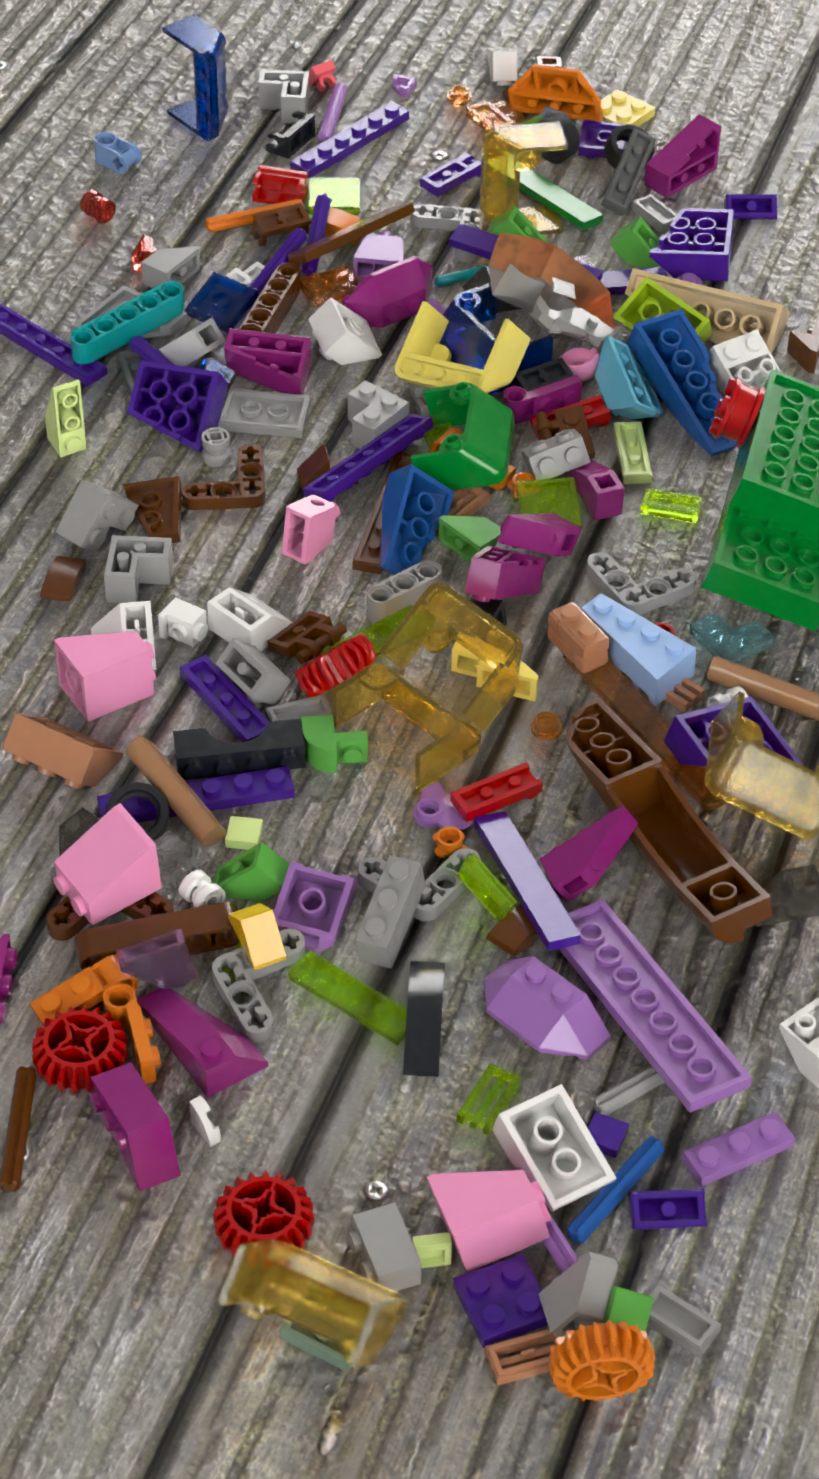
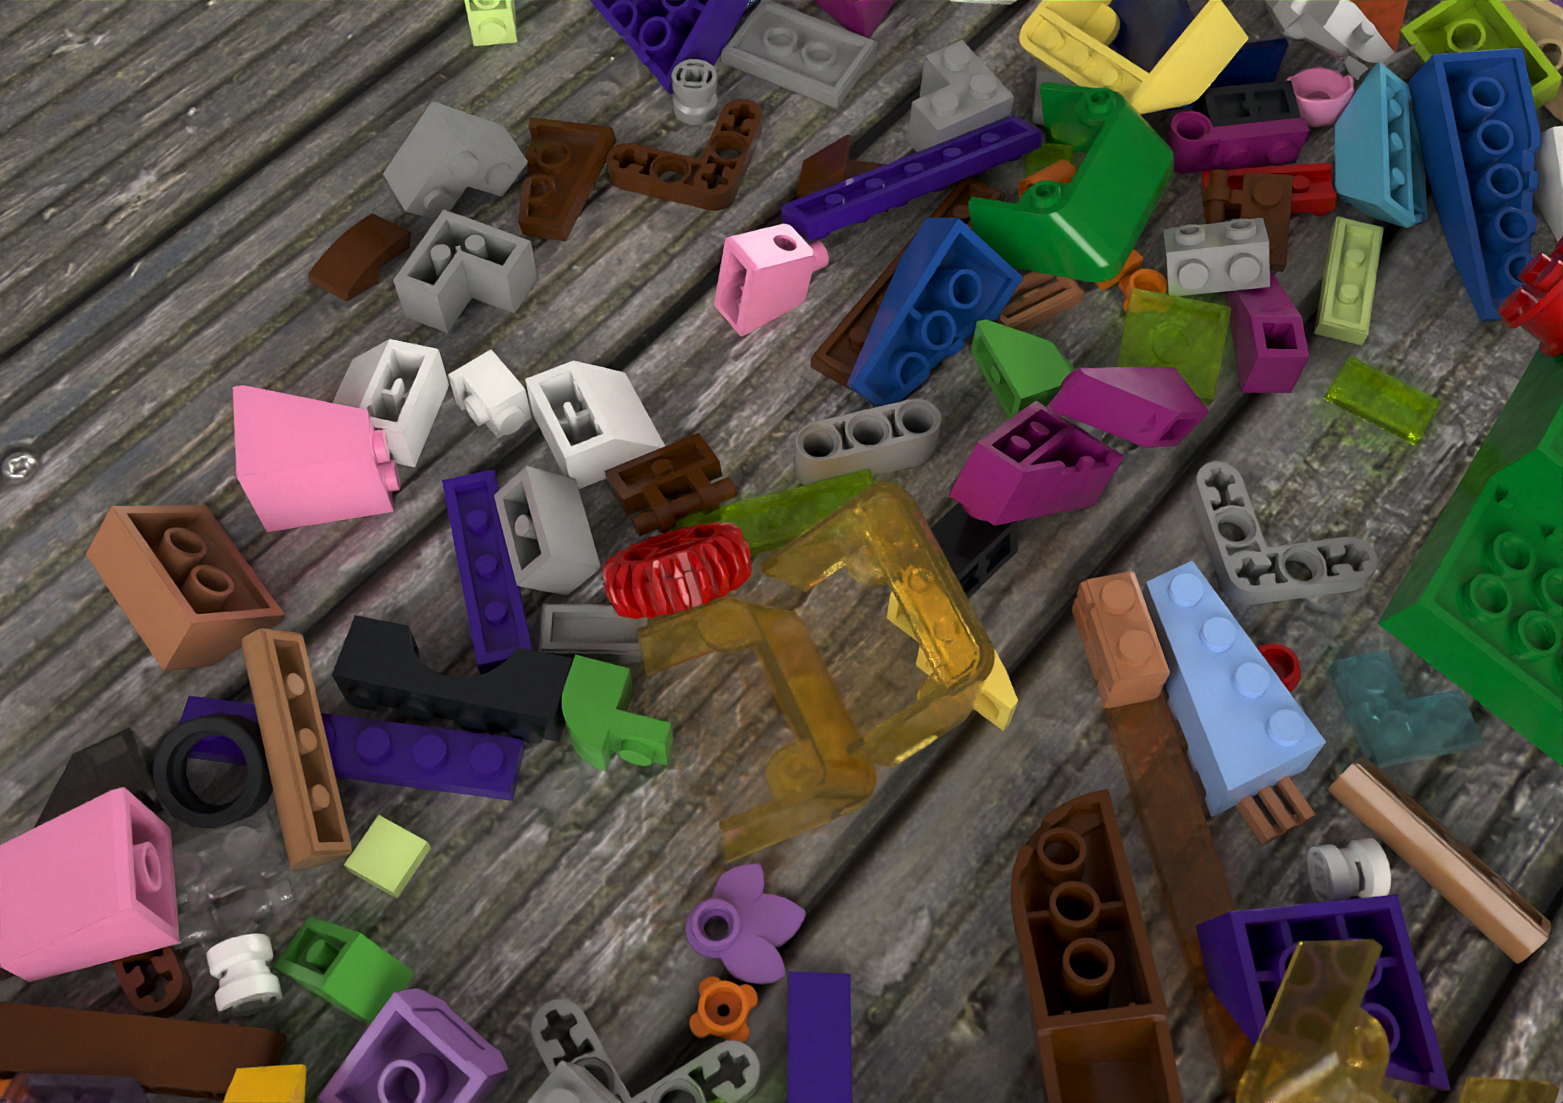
camera: 20 degrees right, 15 degrees up
red hinge [450,762,543,822] -> none
clear orange plate [531,711,562,740] -> none

